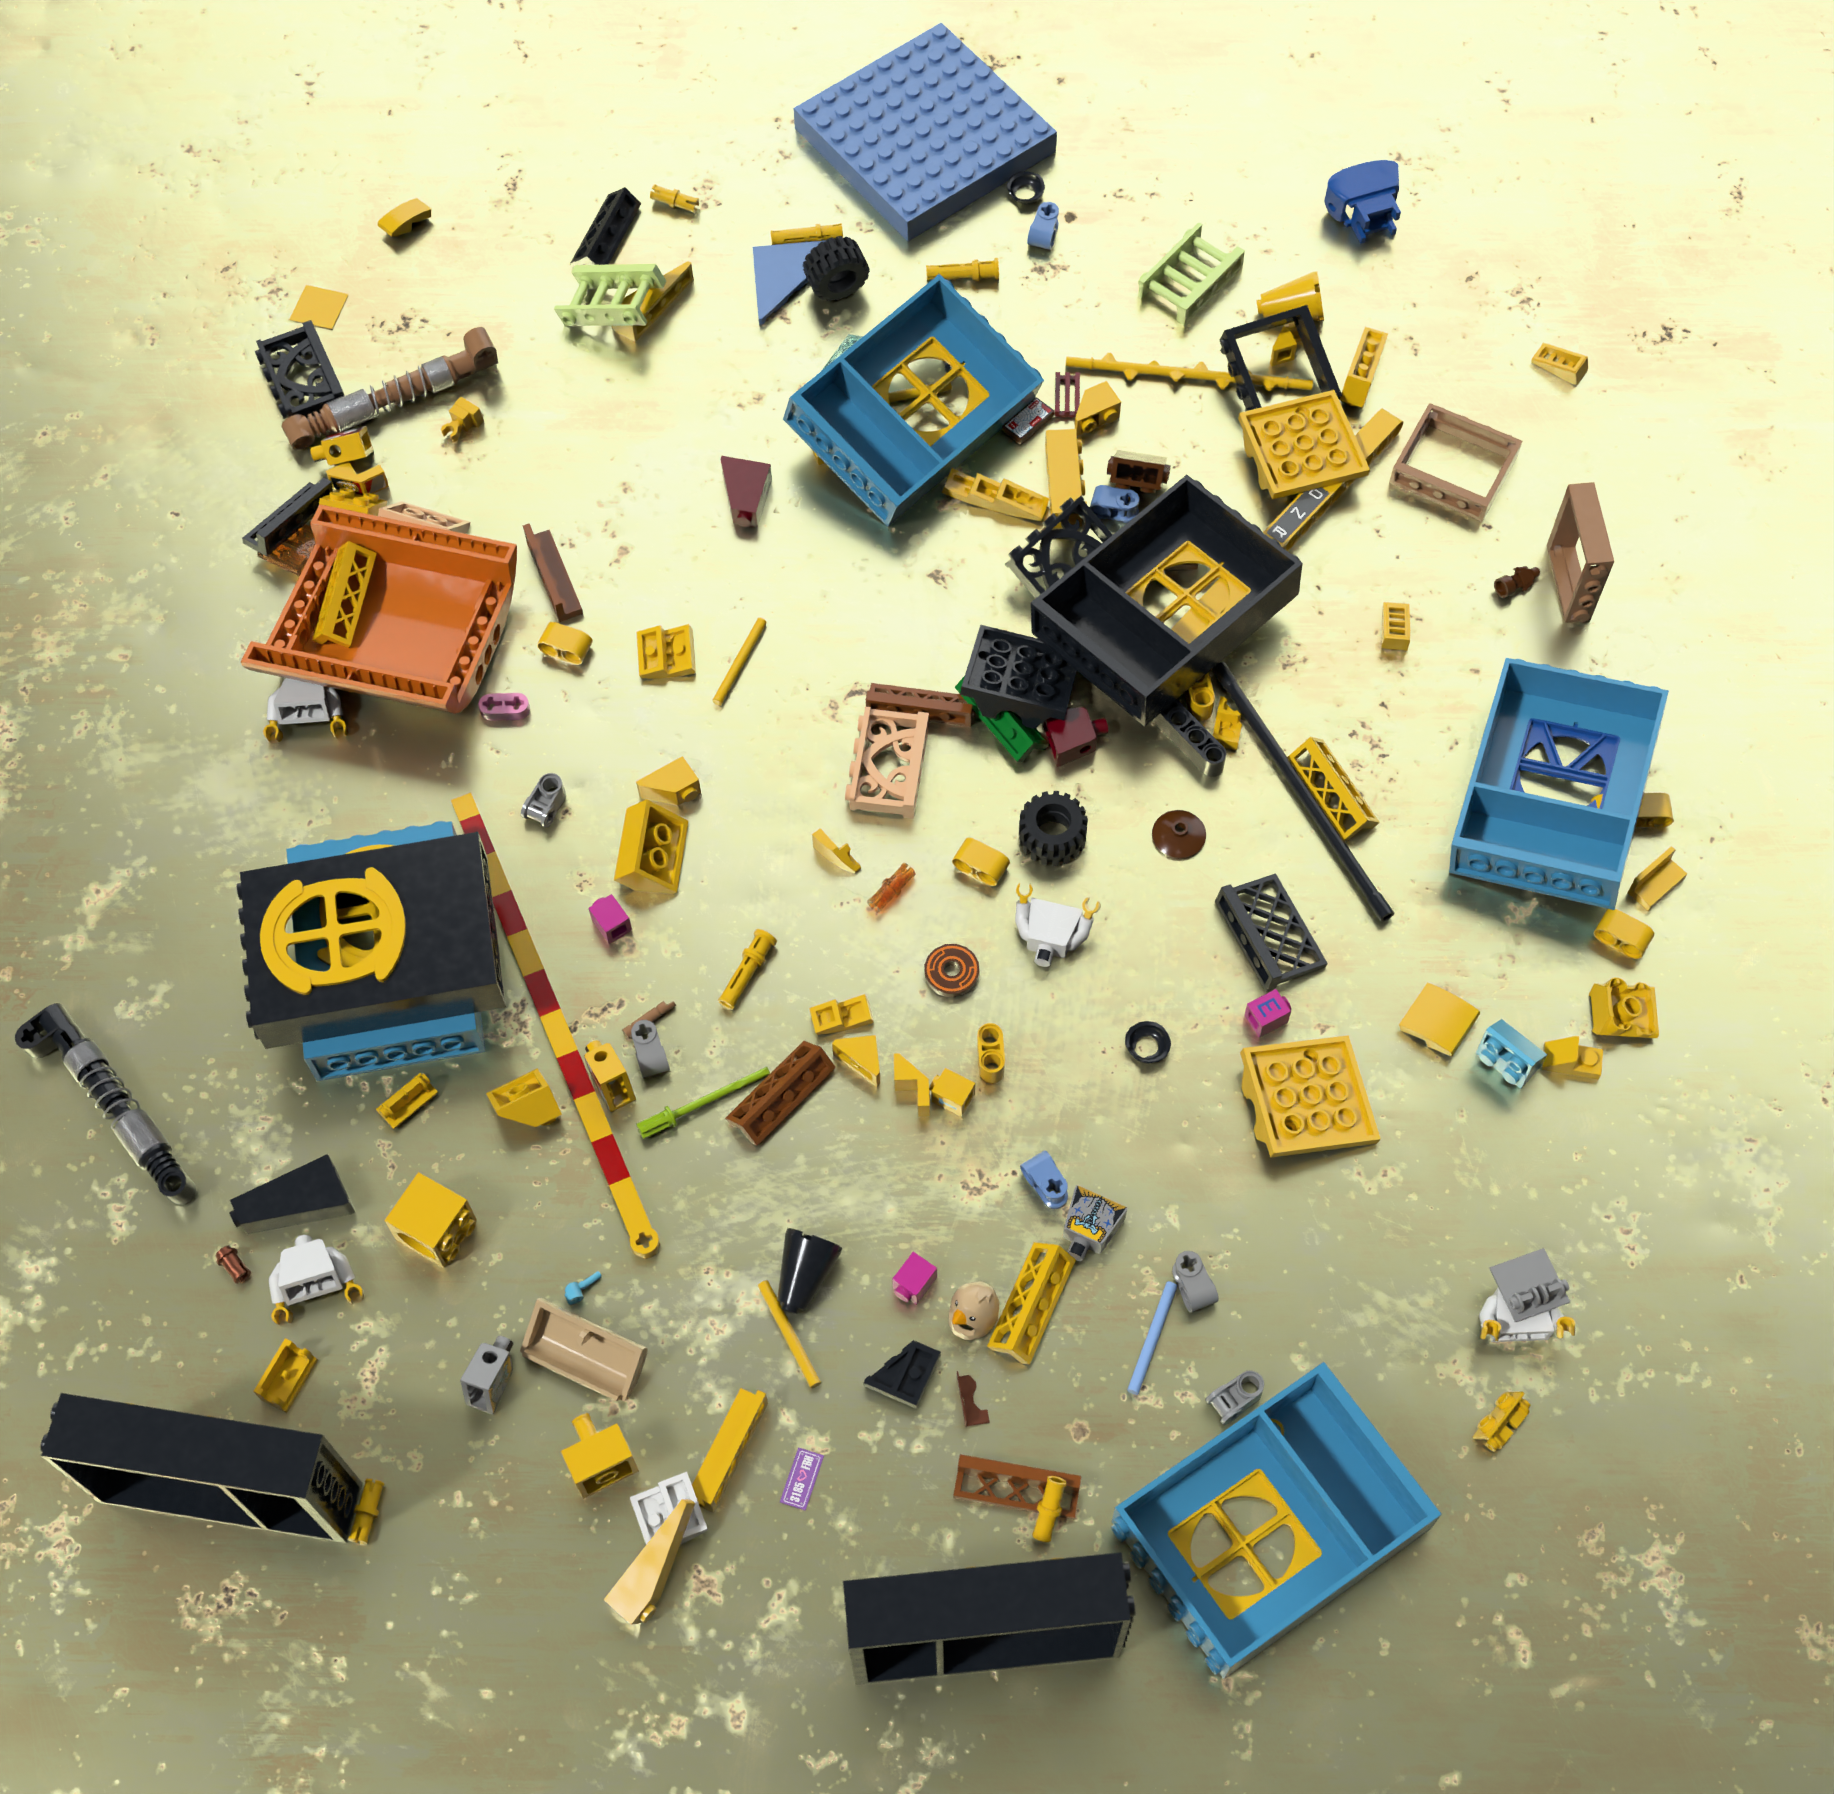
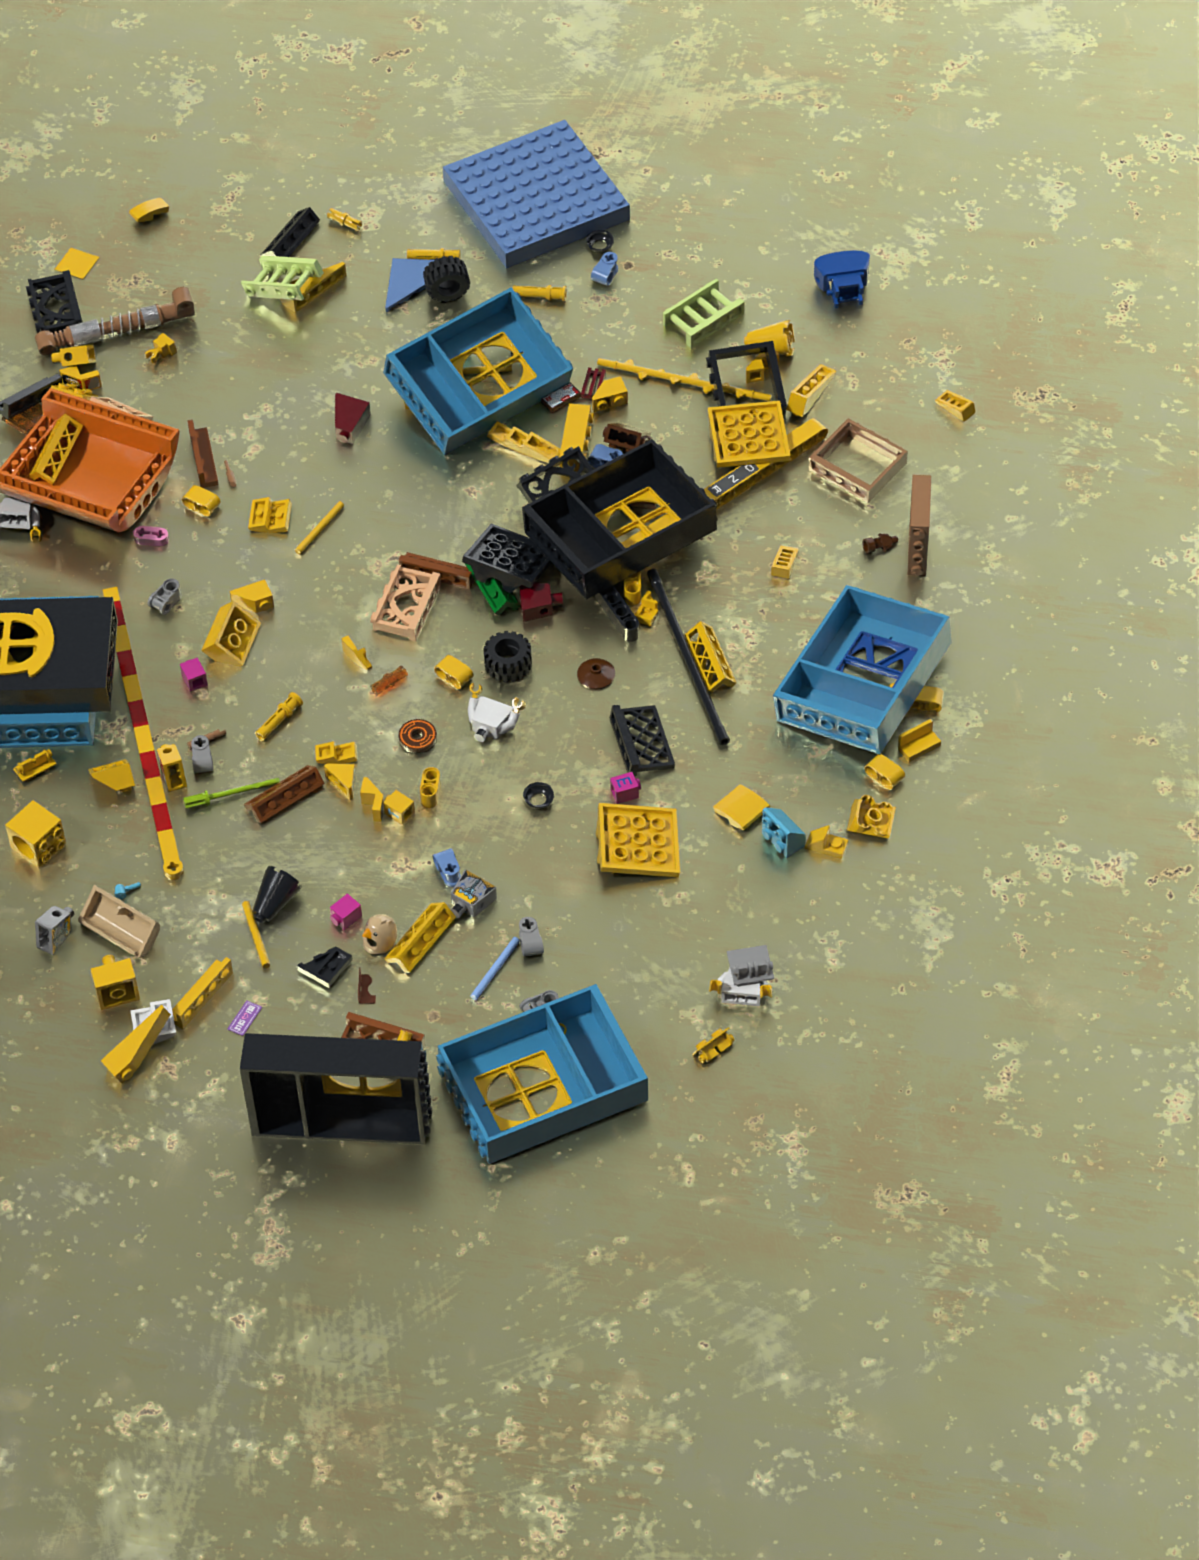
camera: 10 degrees right, 10 degrees down
none -> medium nougat piece [224,460,237,487]

